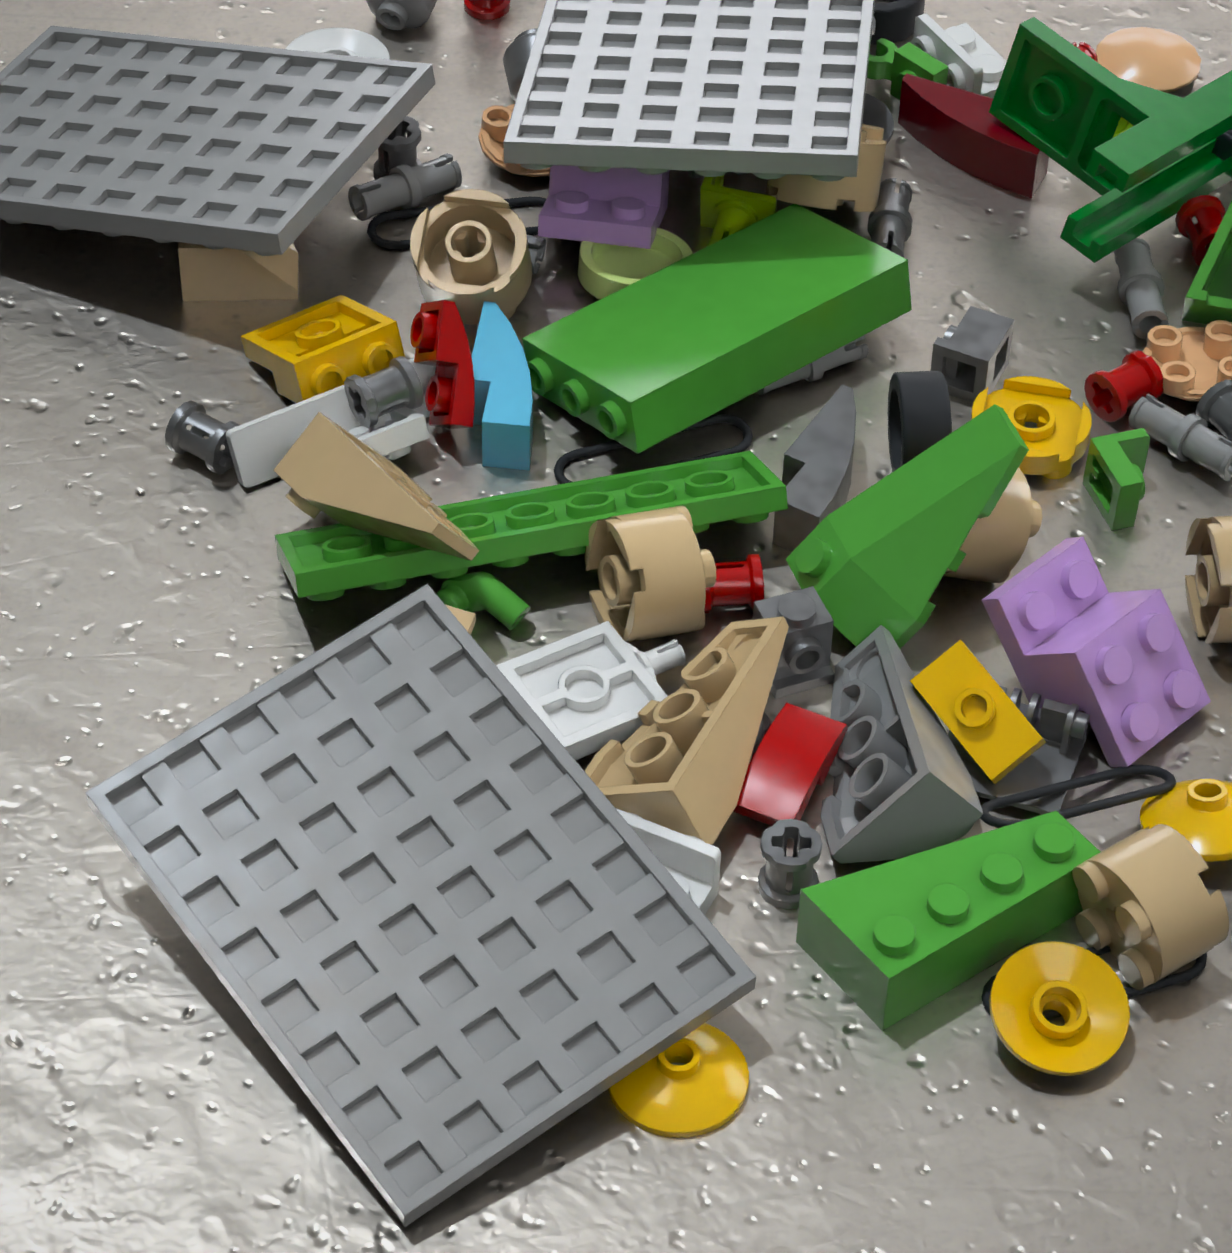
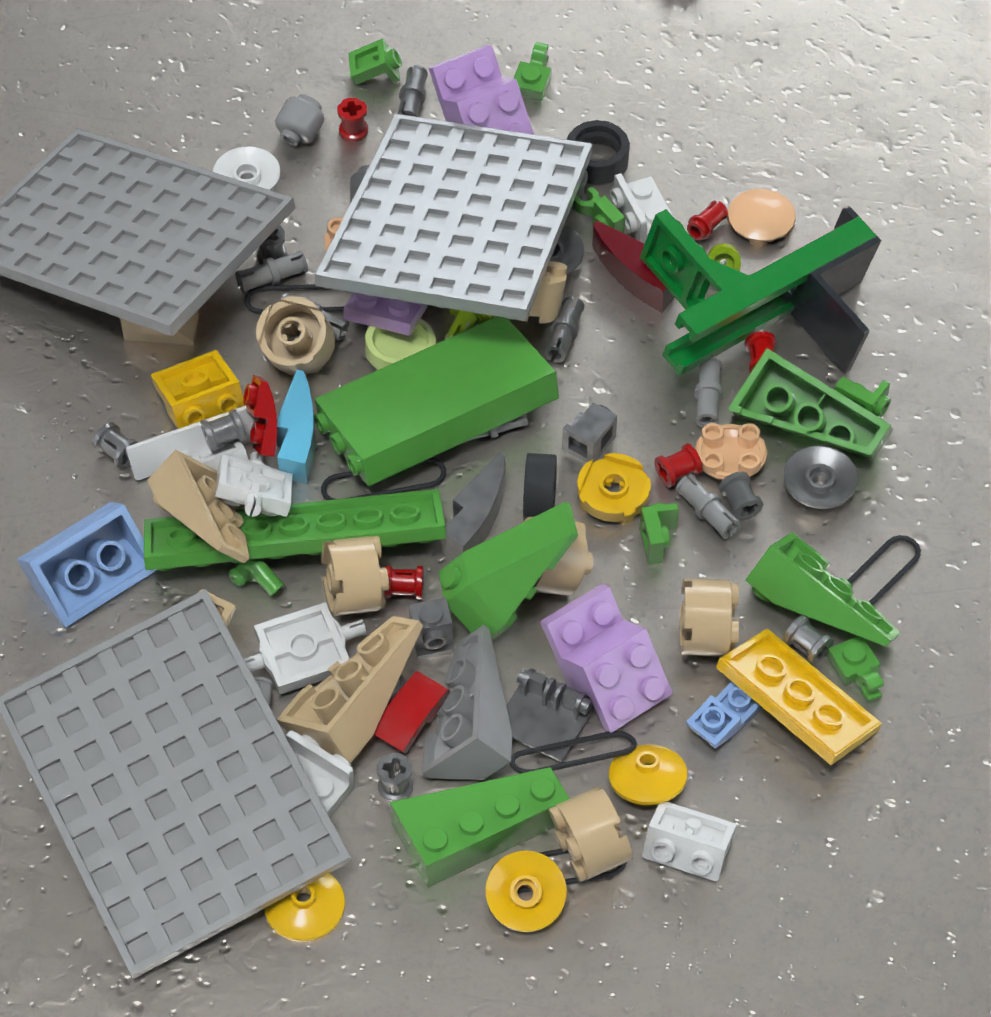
camera: 10 degrees right, 10 degrees up
yellow plate [910,639,1046,784] -> none
none -> light blue slope [17,502,156,627]
none -> white plate [215,451,292,517]

